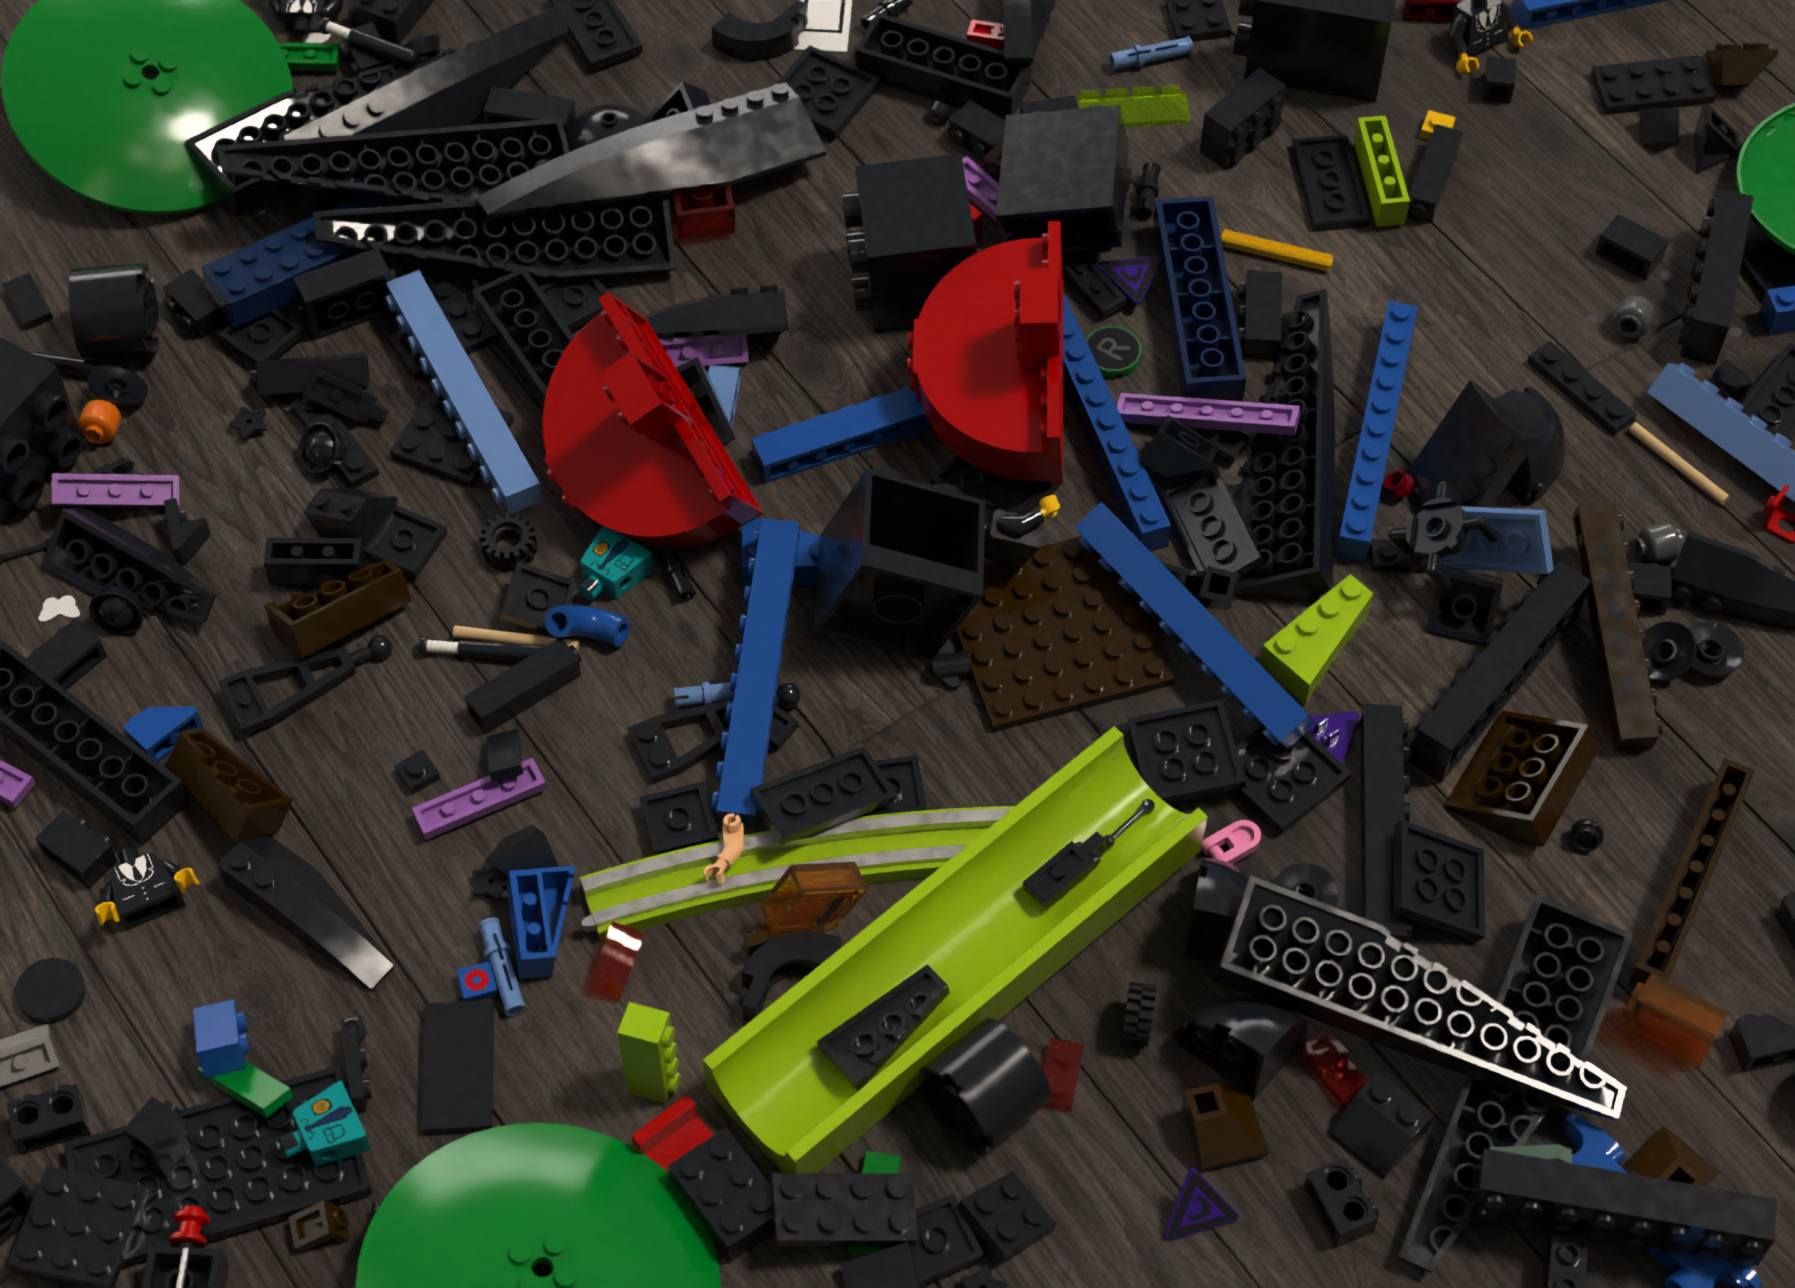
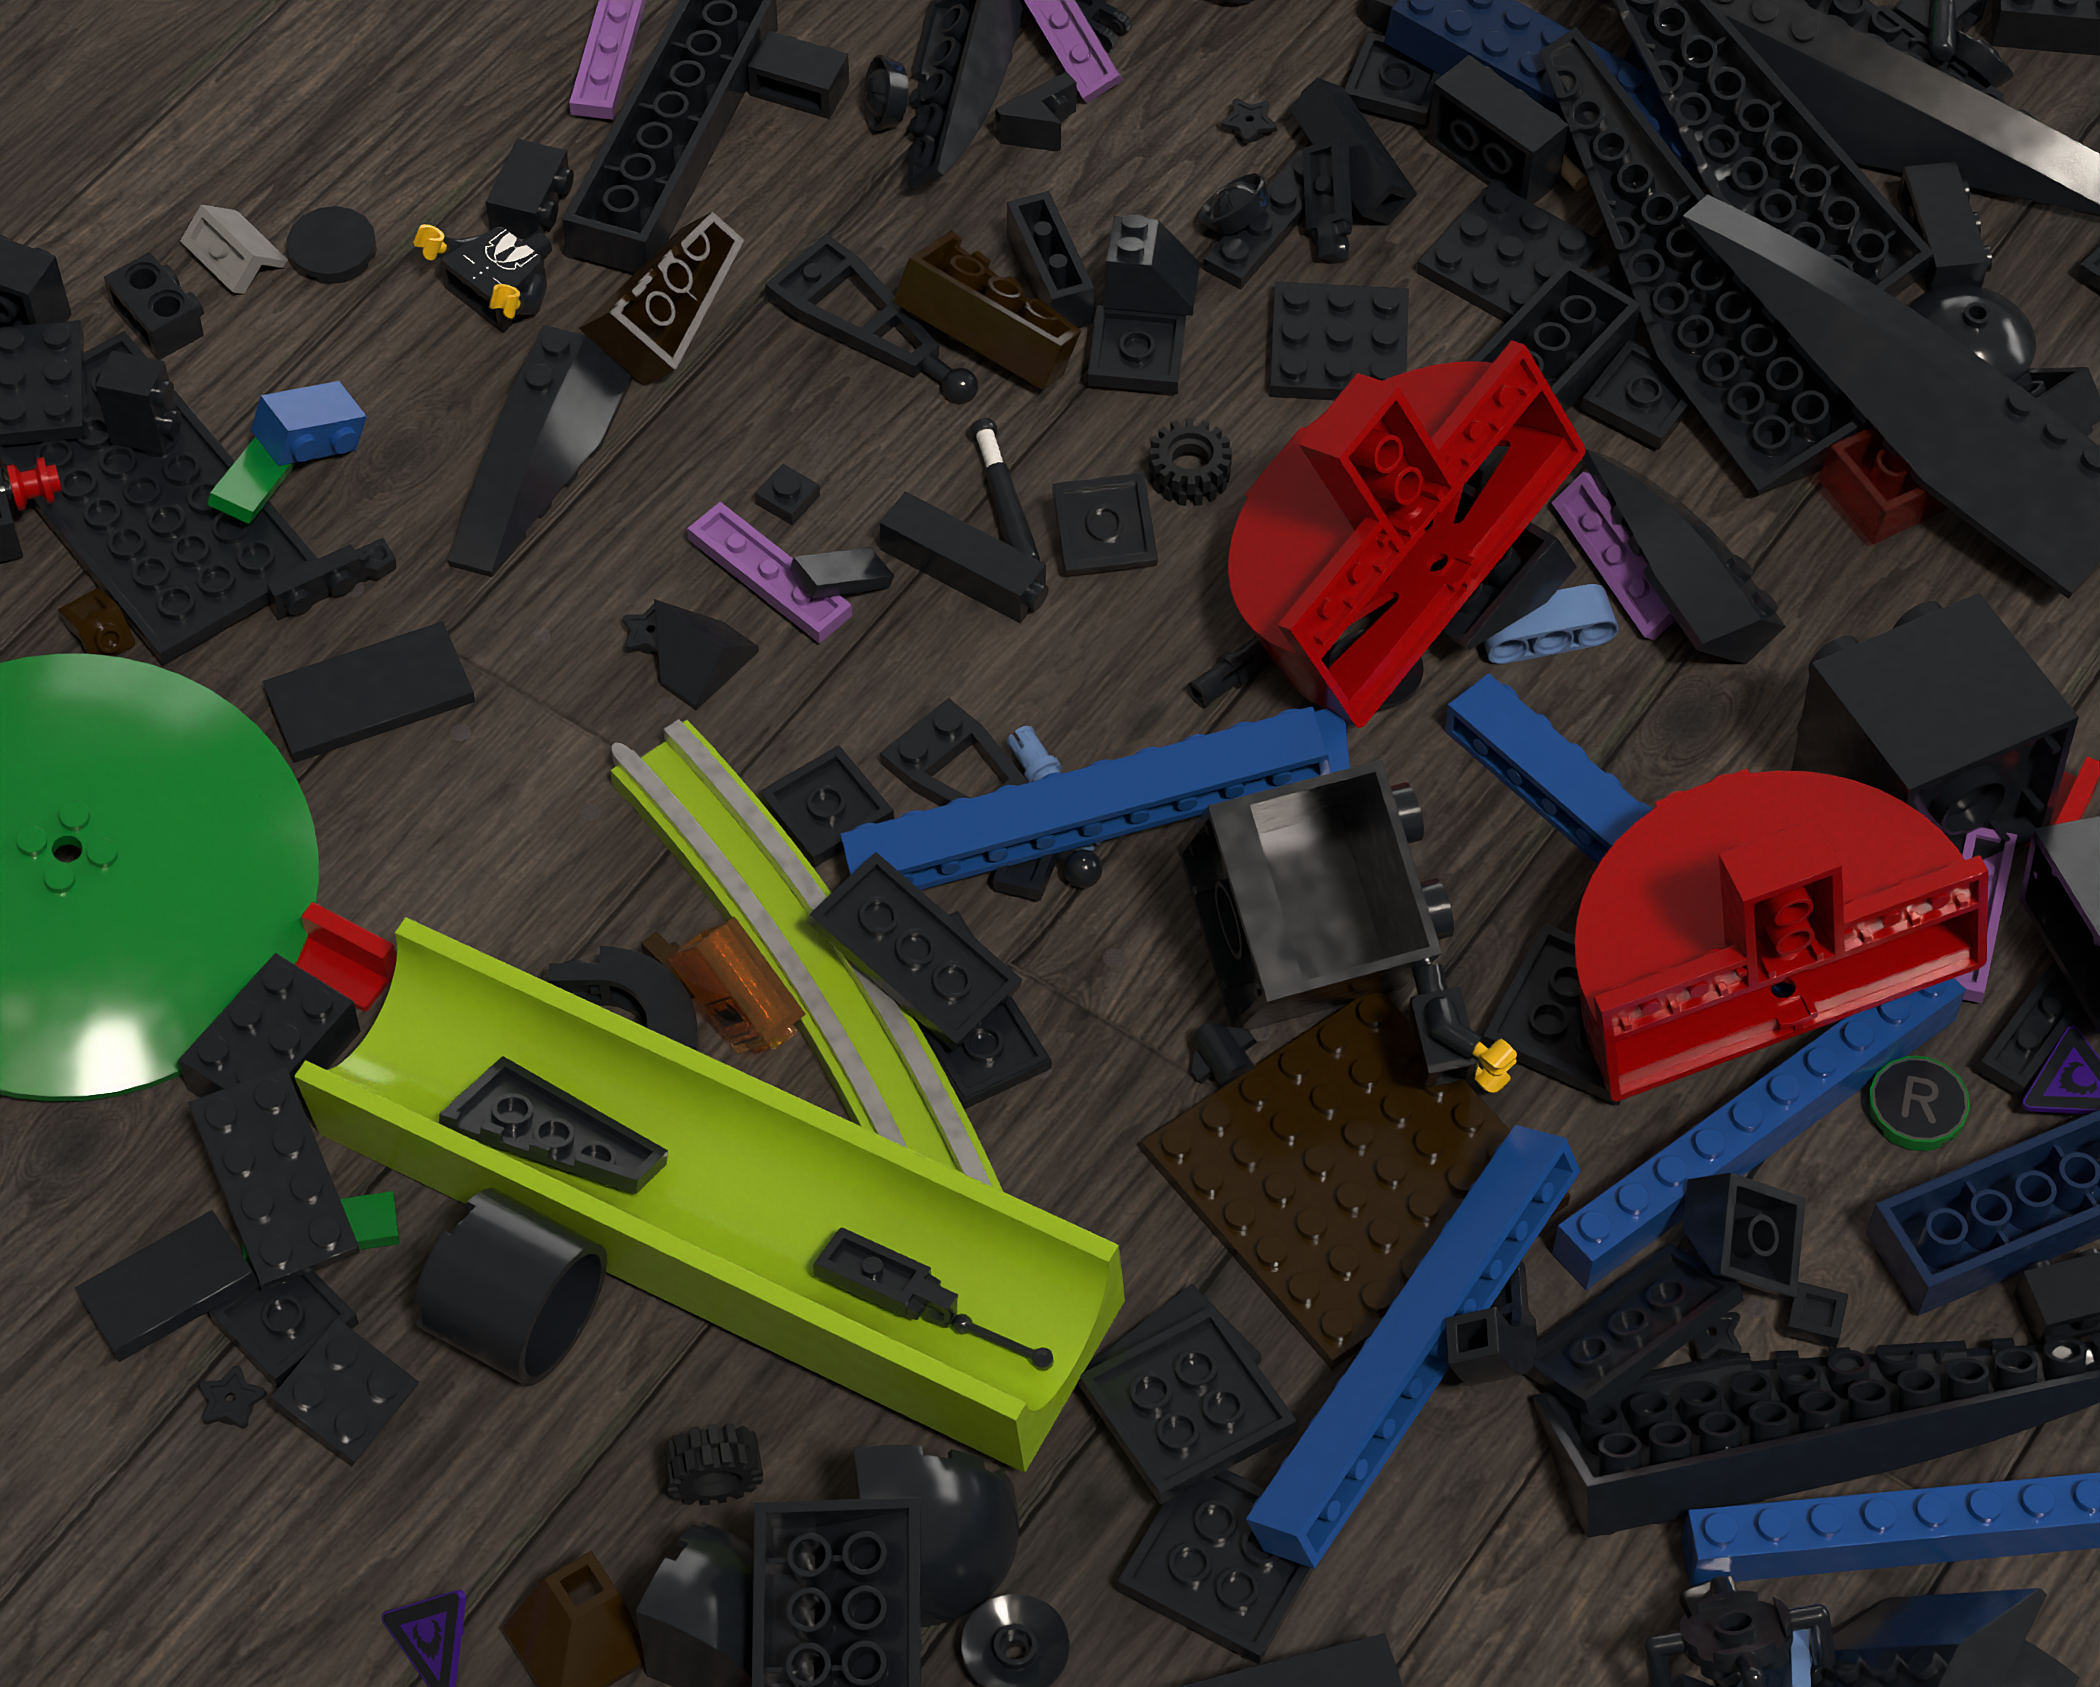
camera: 70 degrees right, 0 degrees up
white sticker [38,595,80,621] -> none
blue slope [122,707,204,762] -> none
teal torso [280,1081,372,1165] -> none
medium blue brick [385,270,542,514] -> none
tan bar [453,625,580,651] -> none
blue tile [457,961,498,1001] -> none
medium blue pin [478,917,526,1016] -> none
blue wedge [507,866,576,979] -> none
blue cylinder [545,605,631,647] -> none
teal torso [579,526,653,600] -> none
clear red slope [587,921,644,1002] -> none
lime brick [617,1002,681,1104] -> none
light nougat arm [703,813,744,884] -> none
clear red plate [1043,1038,1084,1112] -> none
medium lavender plate [1117,393,1300,435] -> none
bright pink plate [1201,820,1261,865] -> none
lime wedge [1259,574,1374,705] -> none
dark purple piece [1307,711,1359,763] -> none
dark red plate [1383,470,1414,499] -> none

